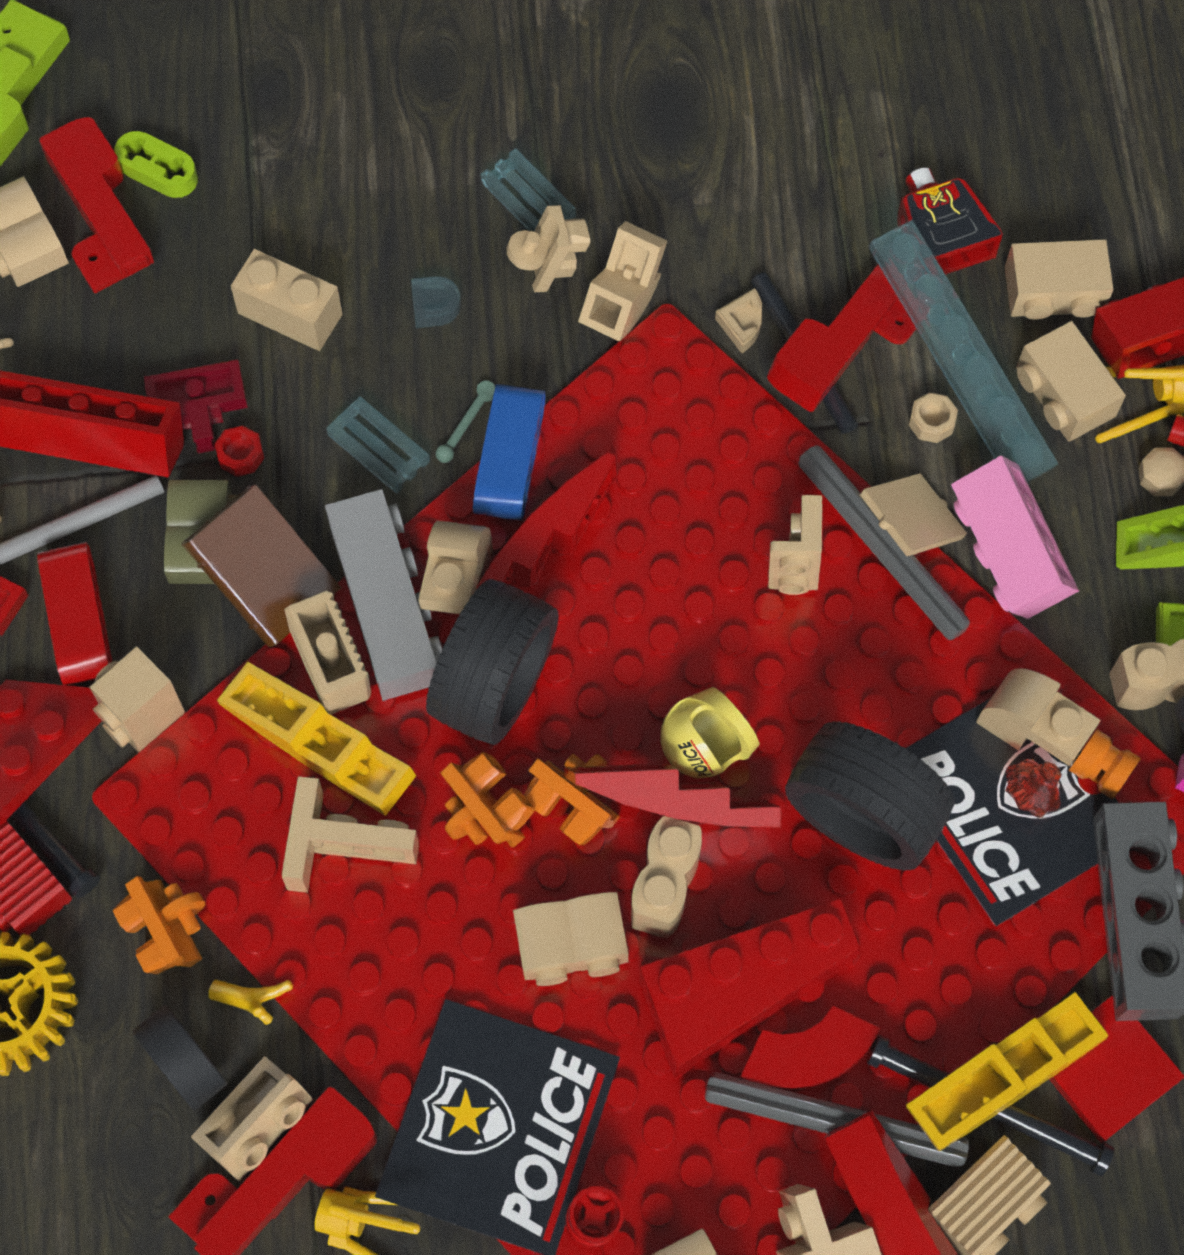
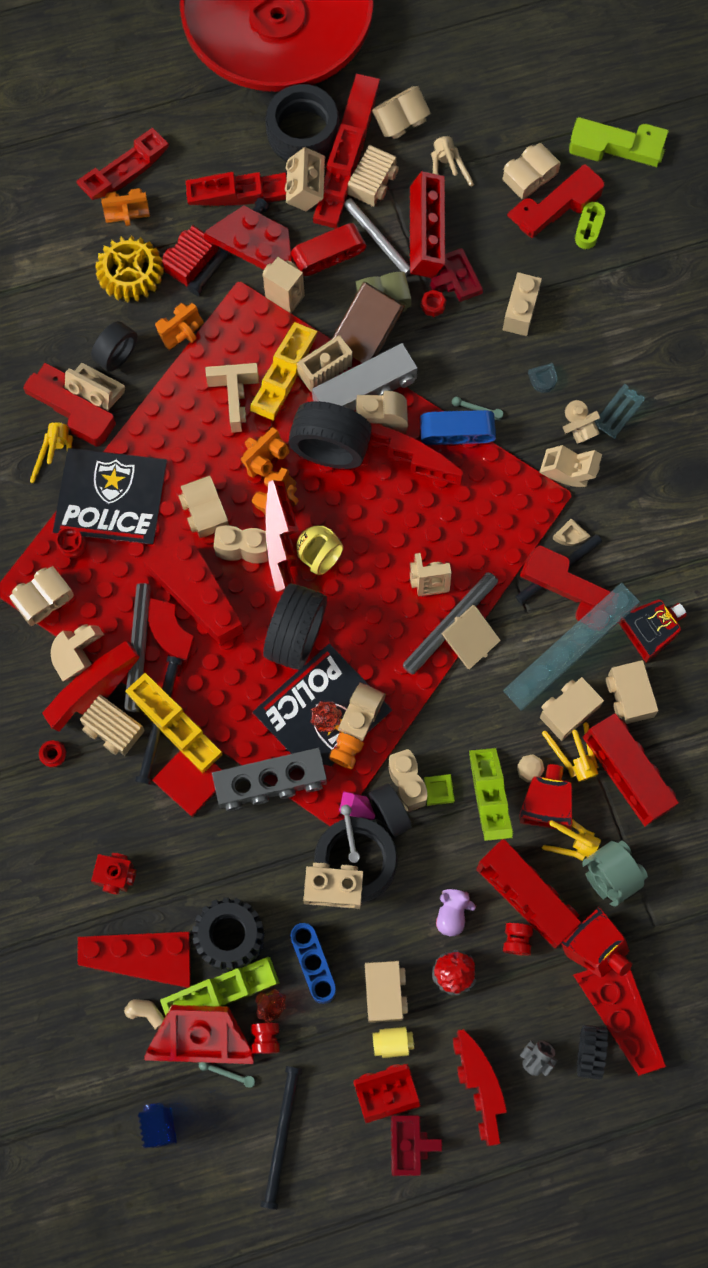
camera: 80 degrees right, 5 degrees up
yellow bar [209,979,293,1025] -> none
clear light blue tile [326,396,430,494] -> none
tan tile [909,392,958,443] -> none
bright pink brick [951,455,1079,619] -> none

